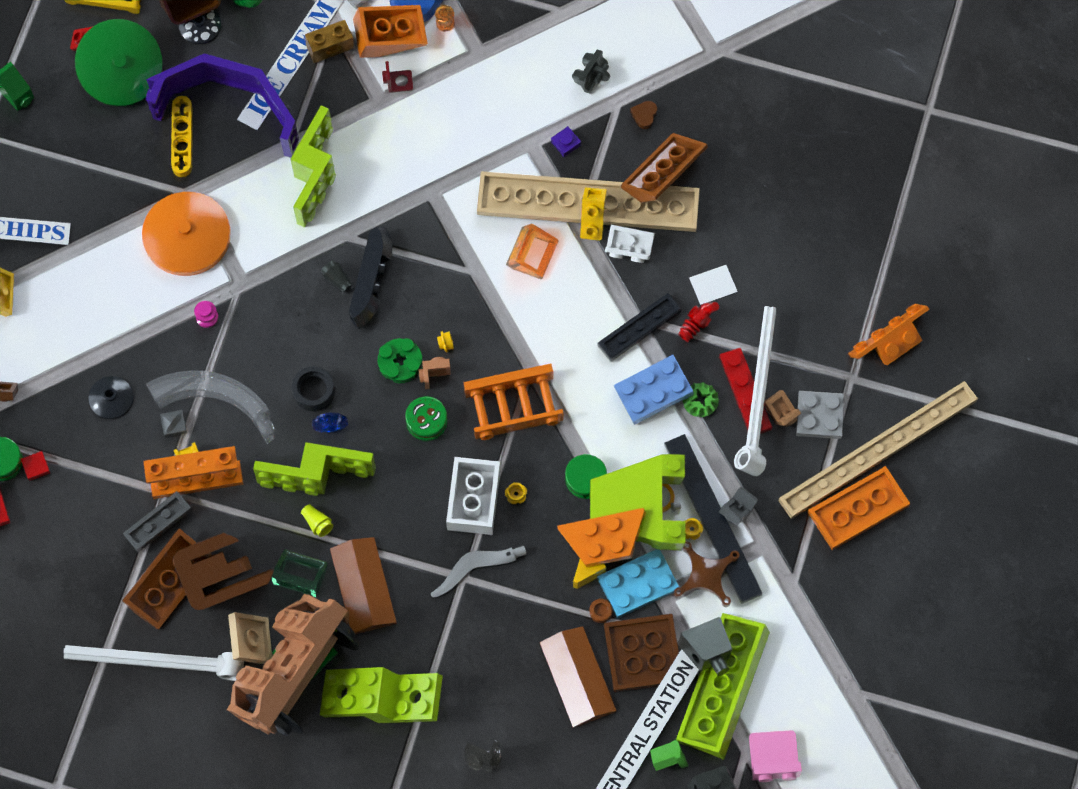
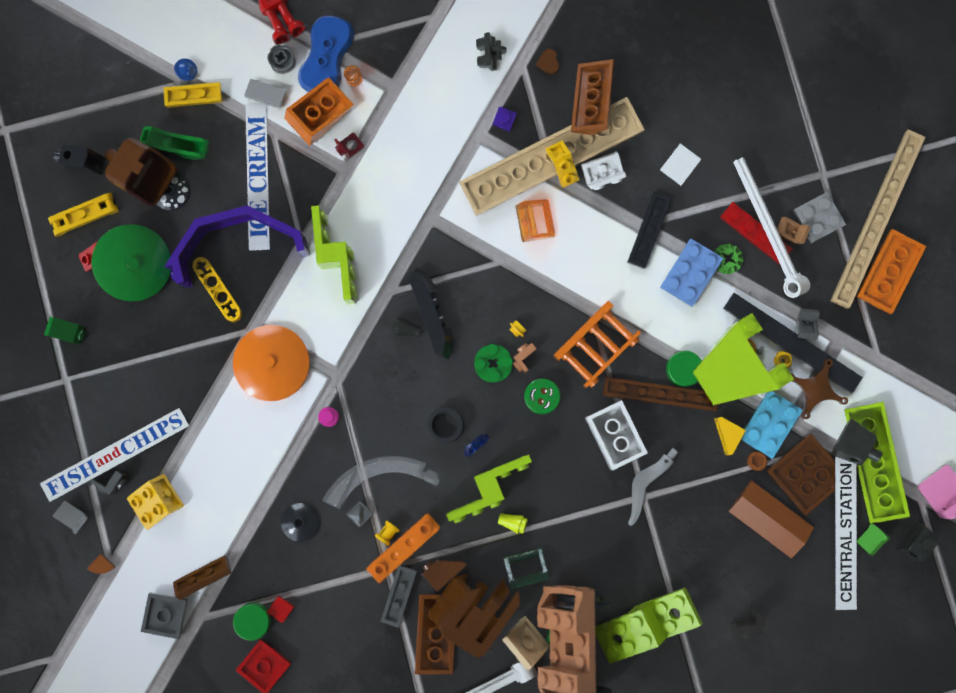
camera: 30 degrees left, 15 degrees up
pearl gold brick [305,20,354,63] -> none
dark orange slope [330,537,397,634] -> none
yellow plate [505,483,527,504] -> none
orange wing [557,508,646,567] -> none
red piece [678,302,719,342] -> none
orange bracket [848,304,929,365] -> none
none -> reddish brown slope [422,559,467,592]
none -> reddish brown tile [602,377,718,412]

